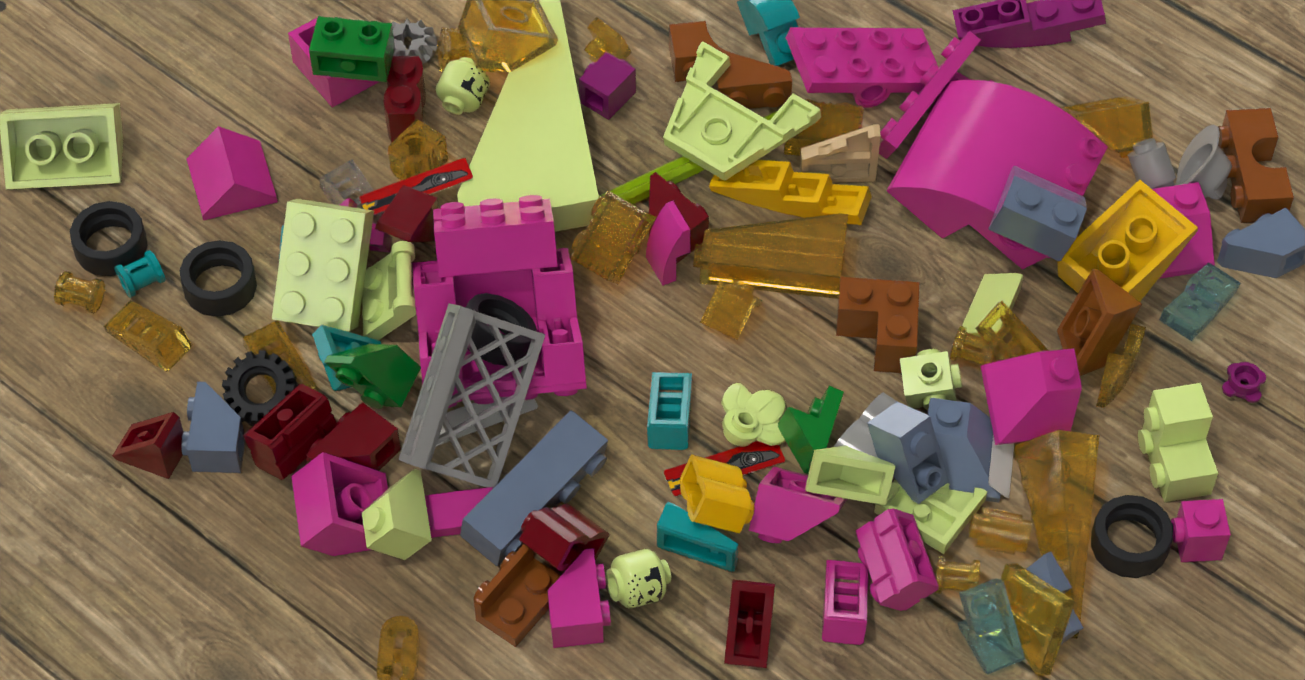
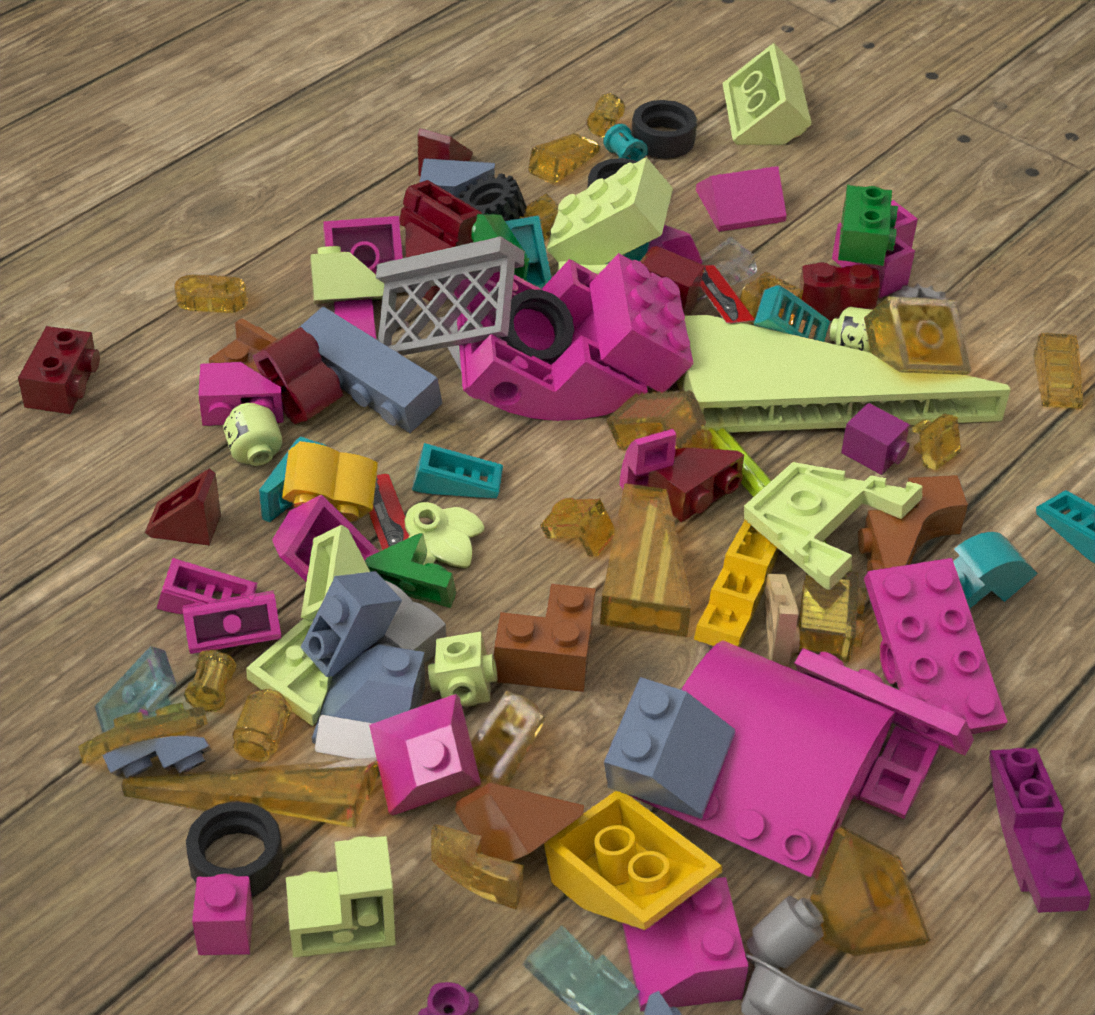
camera: 90 degrees right, 10 degrees down
yellowish green slope [958,273,1023,349] -> none
none -> teal slope [754,285,830,342]

